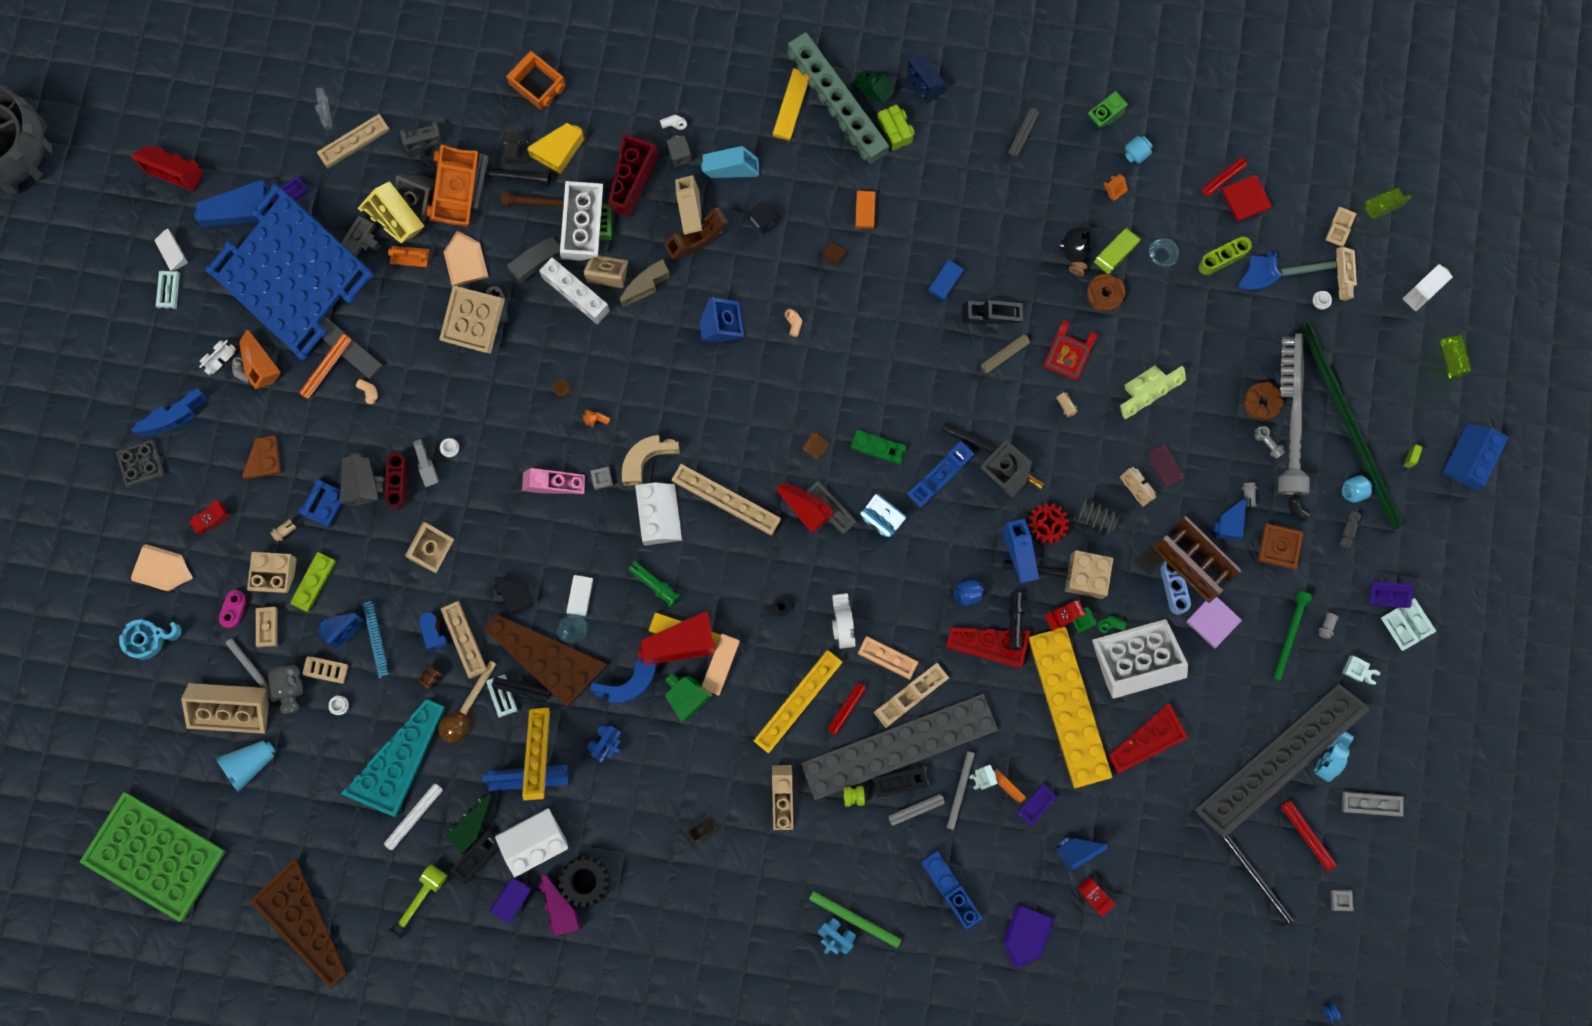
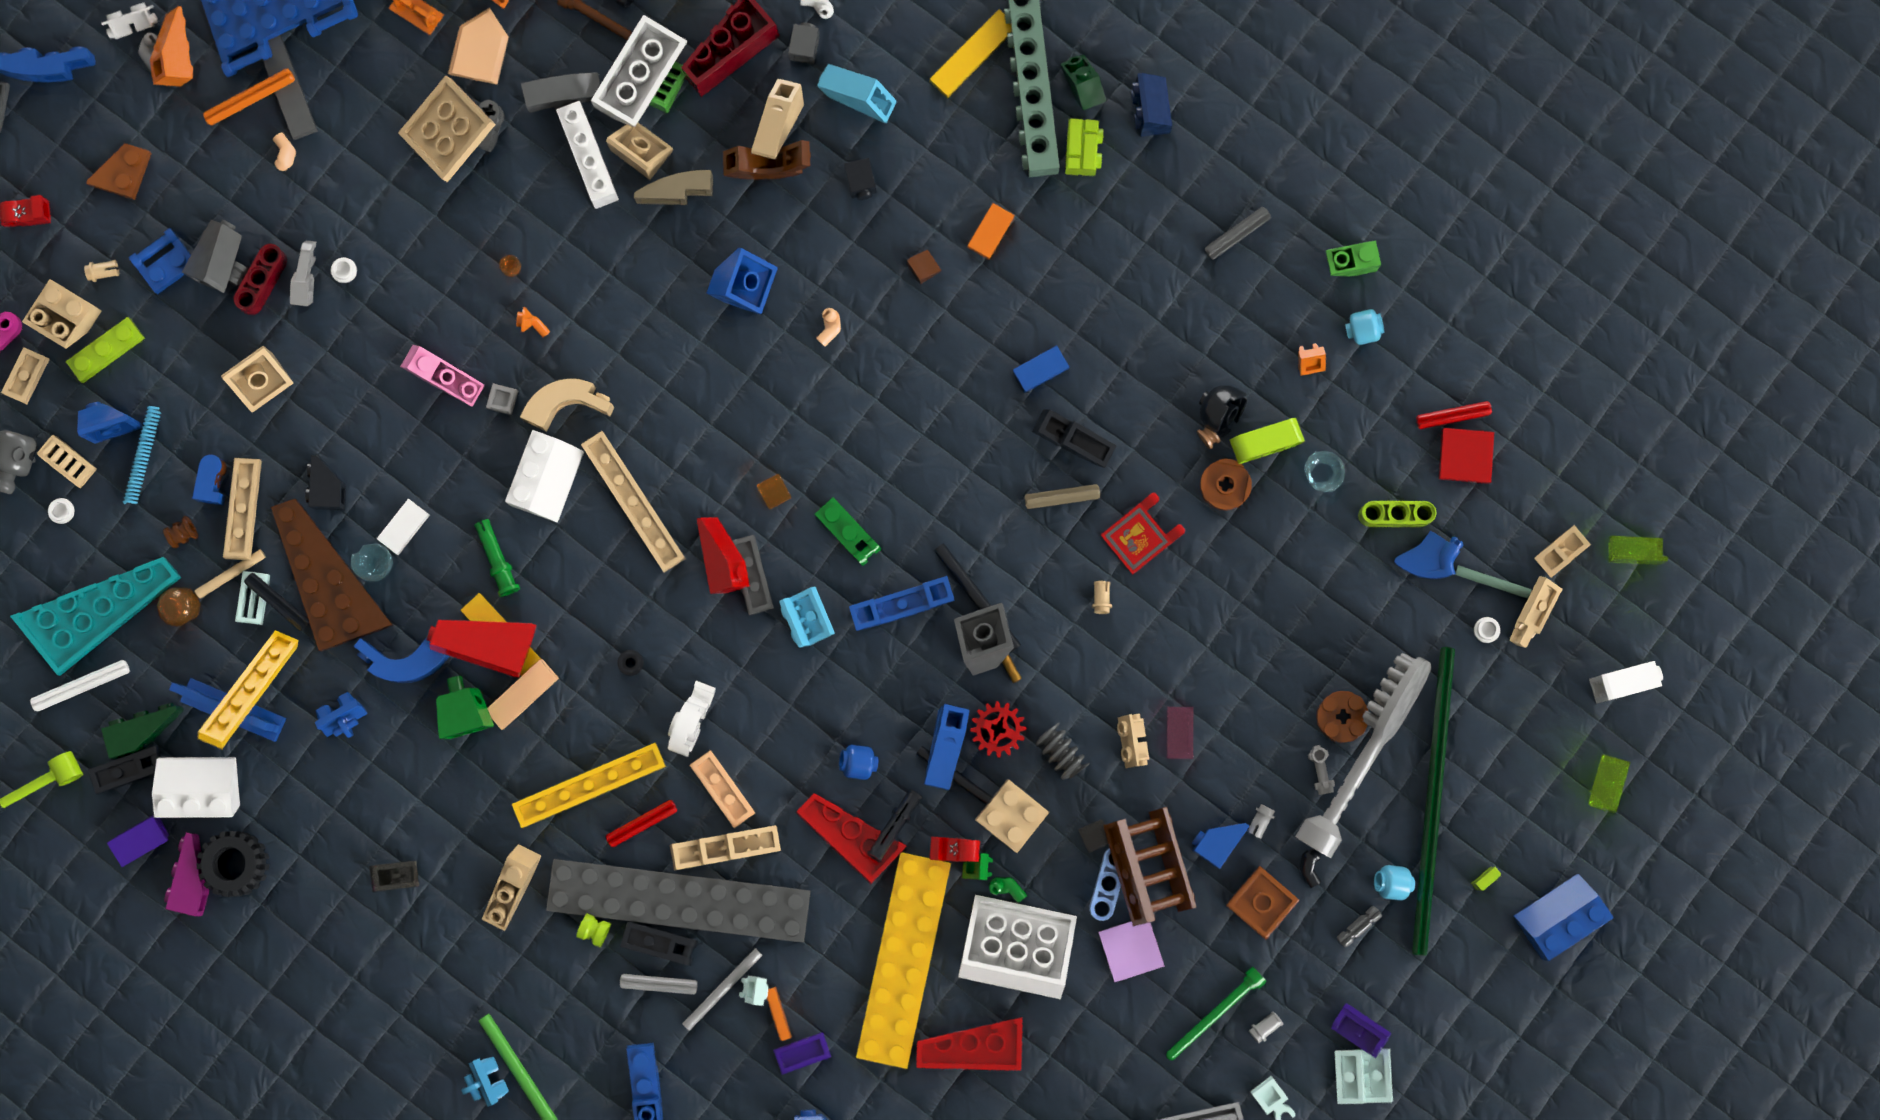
camera: 30 degrees right, 5 degrees up
yellowish green bracket [1120,366,1186,419] -> none

